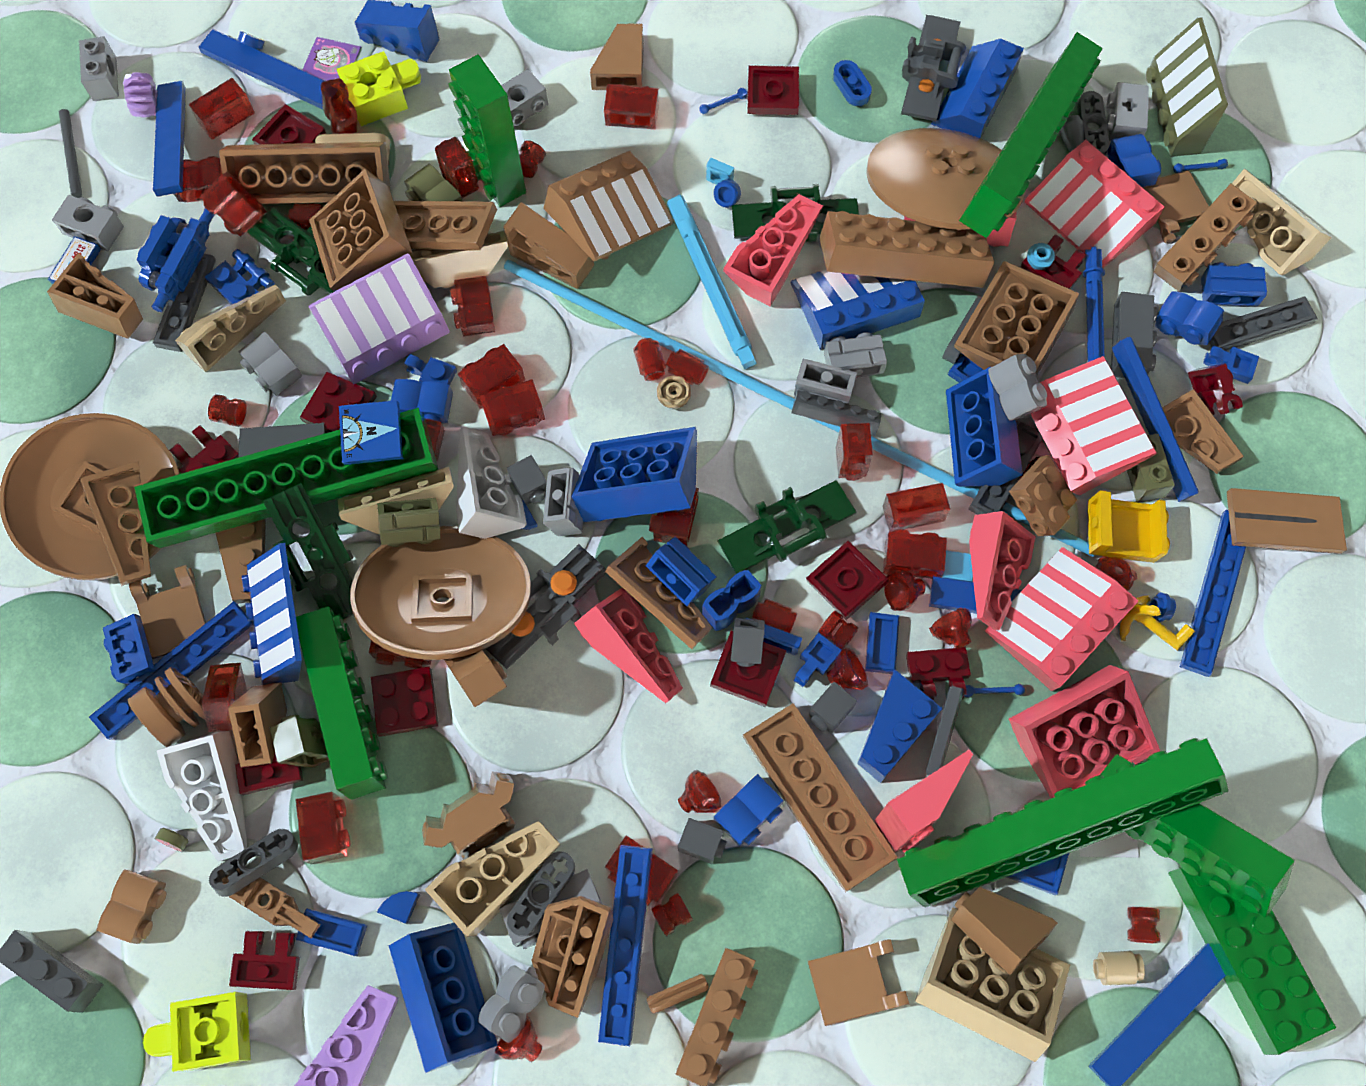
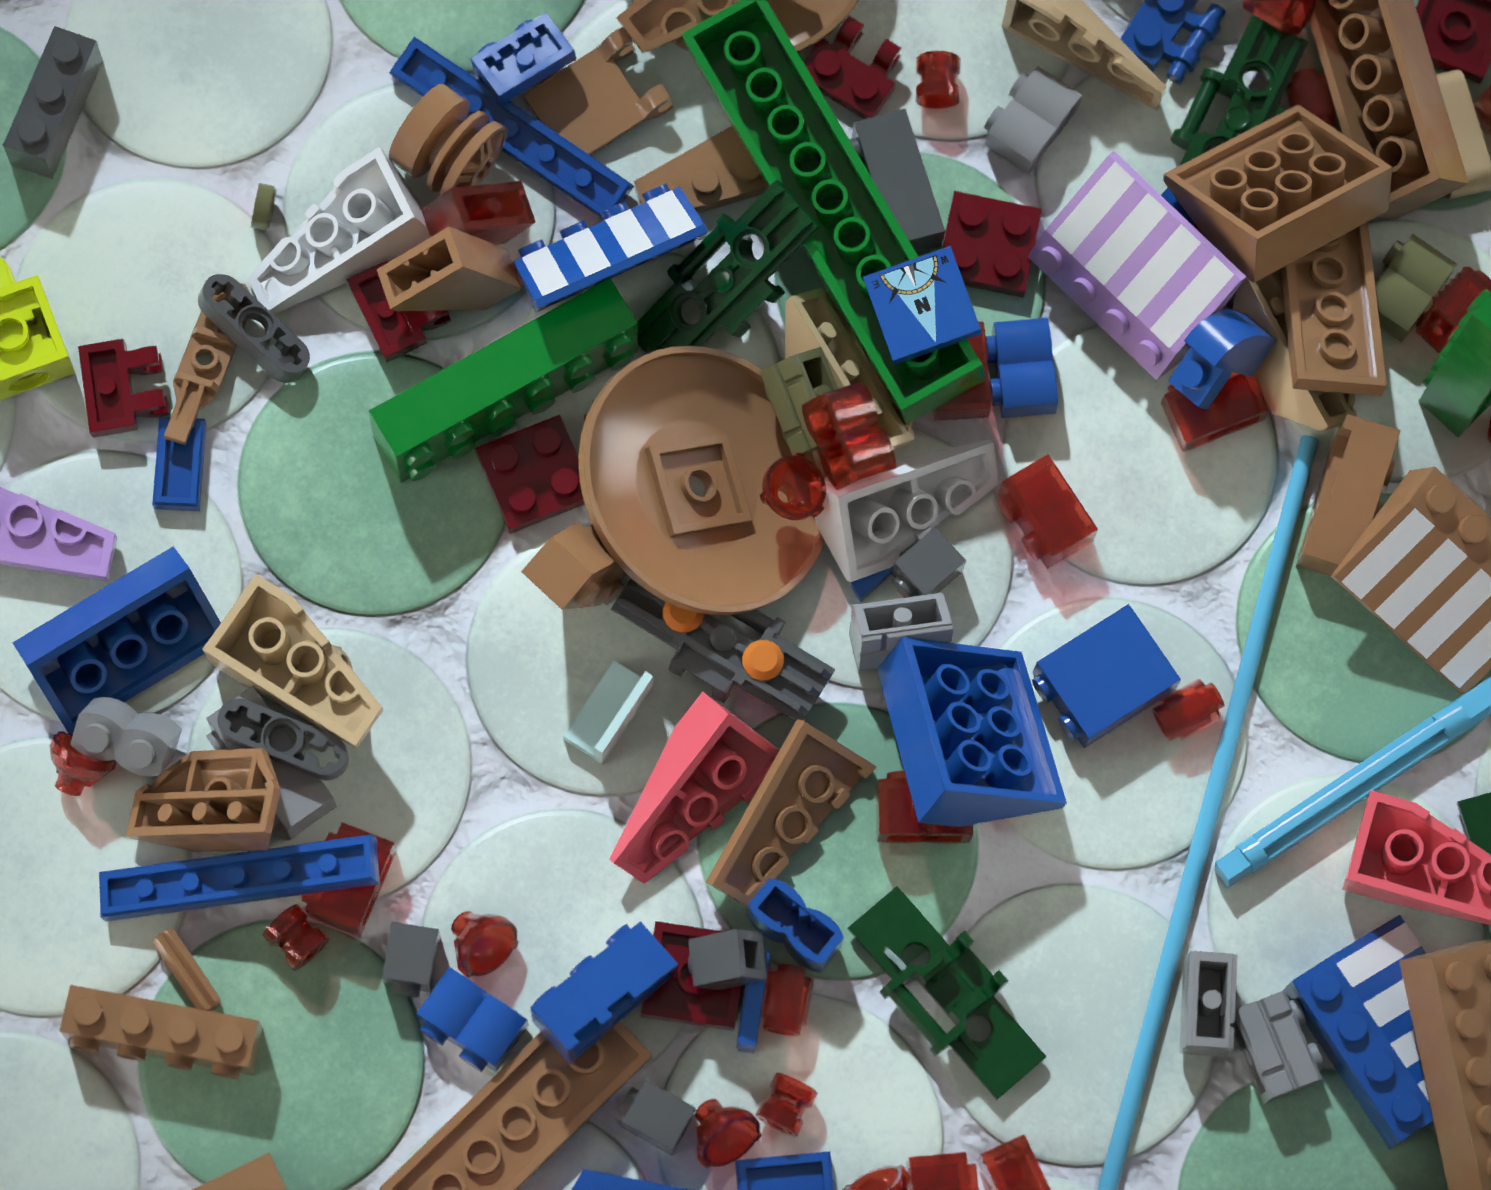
camera: 70 degrees right, 5 degrees up
medium nougat brick [96,869,166,944] -> none
olive brick [270,715,329,768] -> none
clear red brick [295,792,350,865] -> none
blue tile [377,891,420,924] -> none
blue plate [404,354,457,385] -> none
medium nougat slope [422,771,516,860] -> none
clear red brick [458,344,525,409] -> none
blue brick [646,536,717,606] -> none
tan plate [657,376,691,409] -> none
clear red brick [666,349,709,386] -> none
dark grey piece [791,390,882,436] -> none
blue plate [793,632,842,687] -> none
dark red plate [806,541,889,620] -> none
clear red brick [836,423,873,481] -> none
none -> blue wedge [530,921,678,1065]
none -> light aqua panel [563,660,653,765]
none -> clear red piece [759,452,826,520]
none -> clear red brick [802,382,896,490]
none -> blue brick [1032,604,1181,748]
none -> blue brick [1168,309,1277,410]

